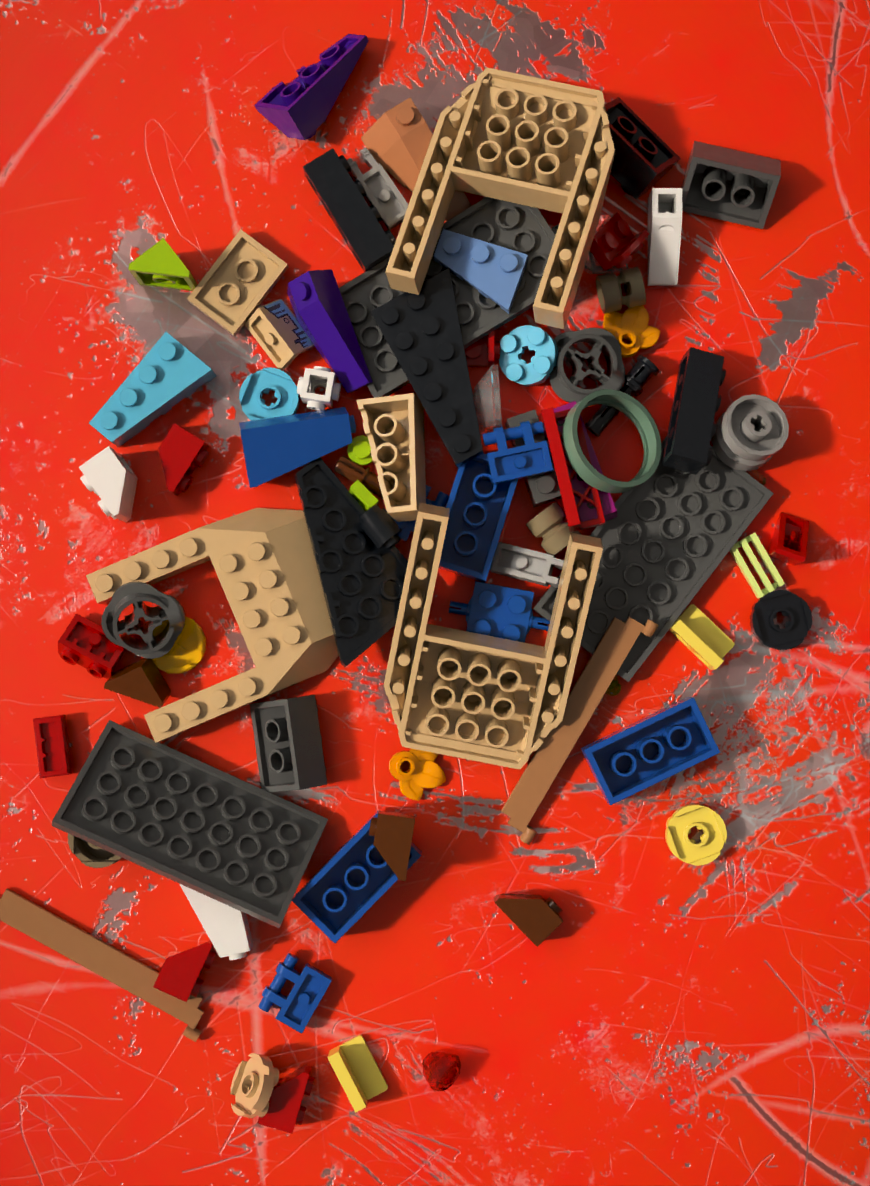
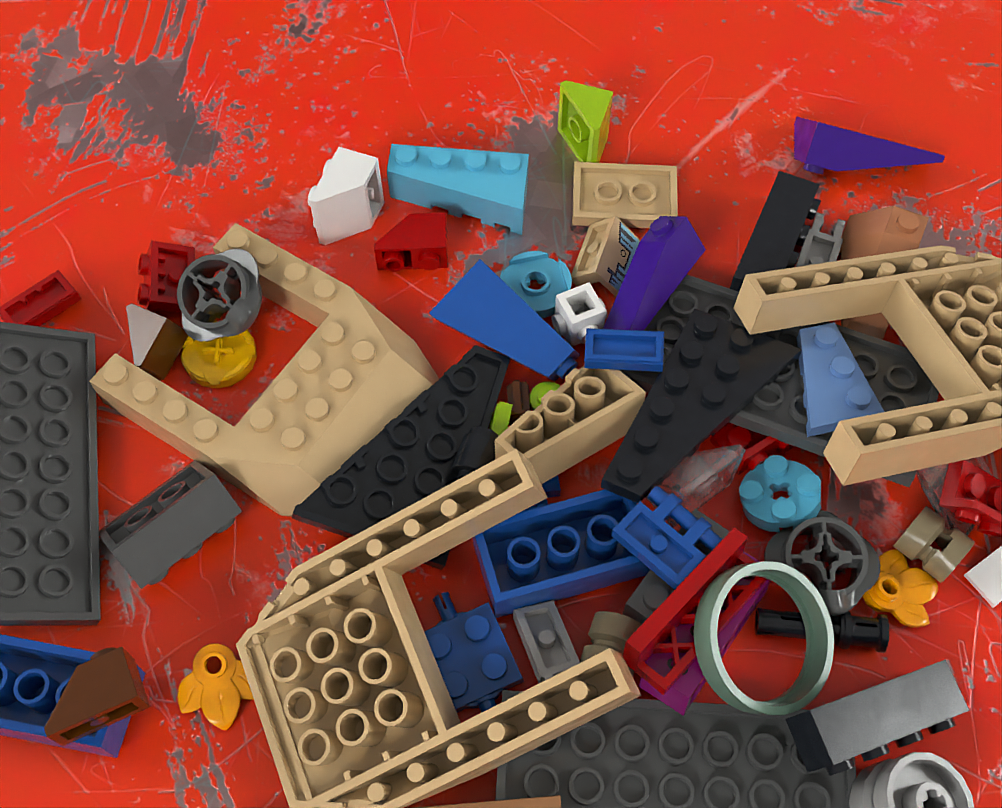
camera: 55 degrees right, 25 degrees down
none -> blue tile [584,328,664,372]

